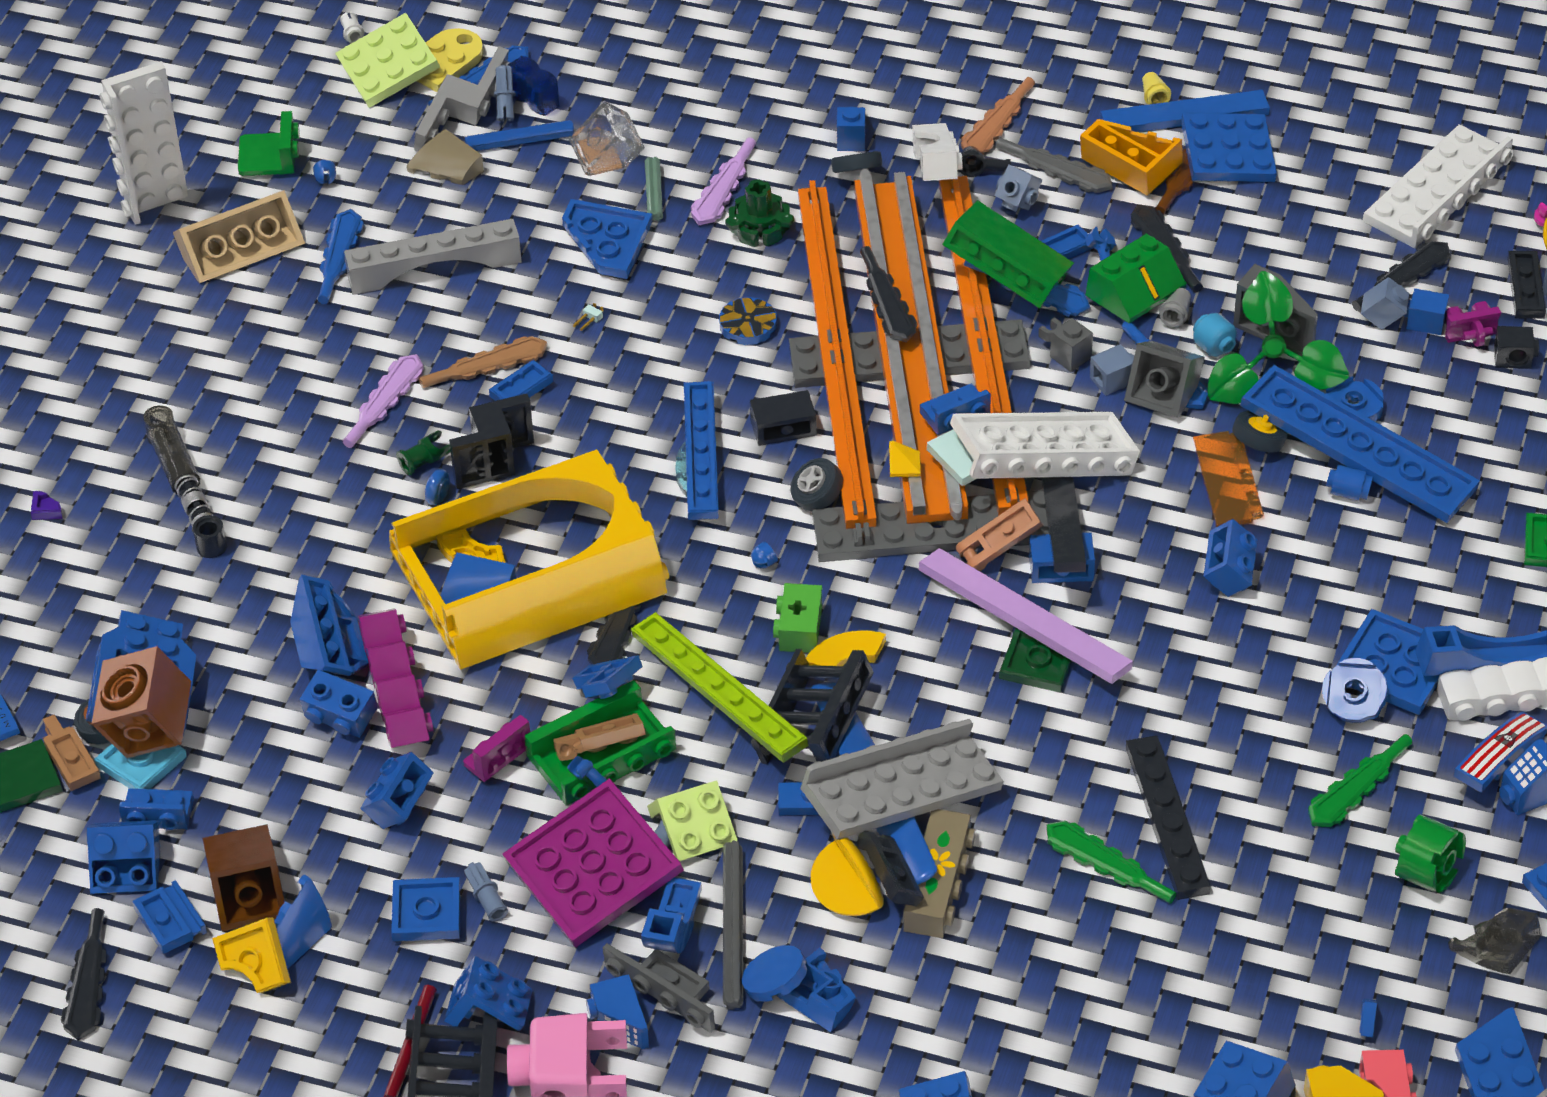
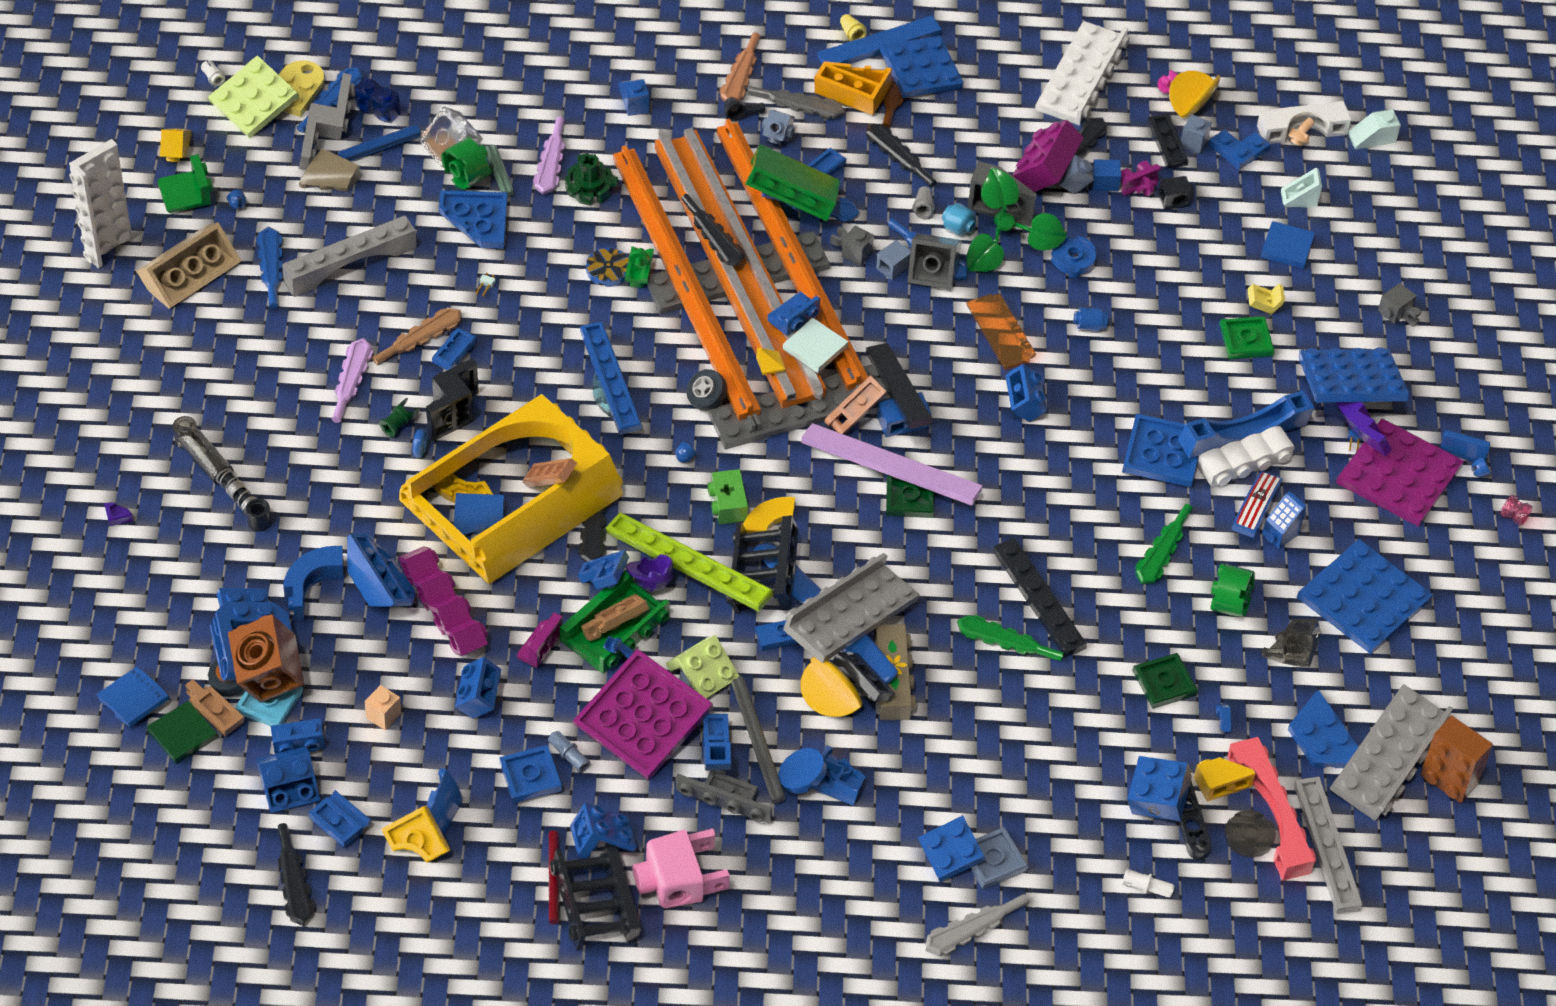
camera: 20 degrees left, 5 degrees up
reddish brown slope [202,824,285,931] -> none
blue brick [299,669,378,738] -> none
sand blue axle [493,65,516,122] -> none
blue slope [586,974,649,1049] -> none
black brick [750,390,817,446] -> none
black bush [831,151,882,173] -> none
white arch [912,123,962,181] -> none
white bracket [950,412,1140,479] -> none
blue bar [1085,226,1116,261] -> none
green slope [1085,233,1186,323] -> none
black wheel [1232,411,1288,453] -> none
blue plate [1240,365,1480,523] -> none
plate [1322,658,1388,723] -> none
none -> yellow slope [160,128,192,162]
none -> blue arch [283,545,344,621]
none -> light nougat brick [365,685,401,731]
none -> green brick [441,137,492,190]
none -> nougat tile [522,458,577,487]
none -> green hips [625,246,654,288]
none -> dark purple piece [626,554,673,592]
none -> magenta brick [1012,120,1083,192]
none -> dark green tile [1132,652,1198,709]

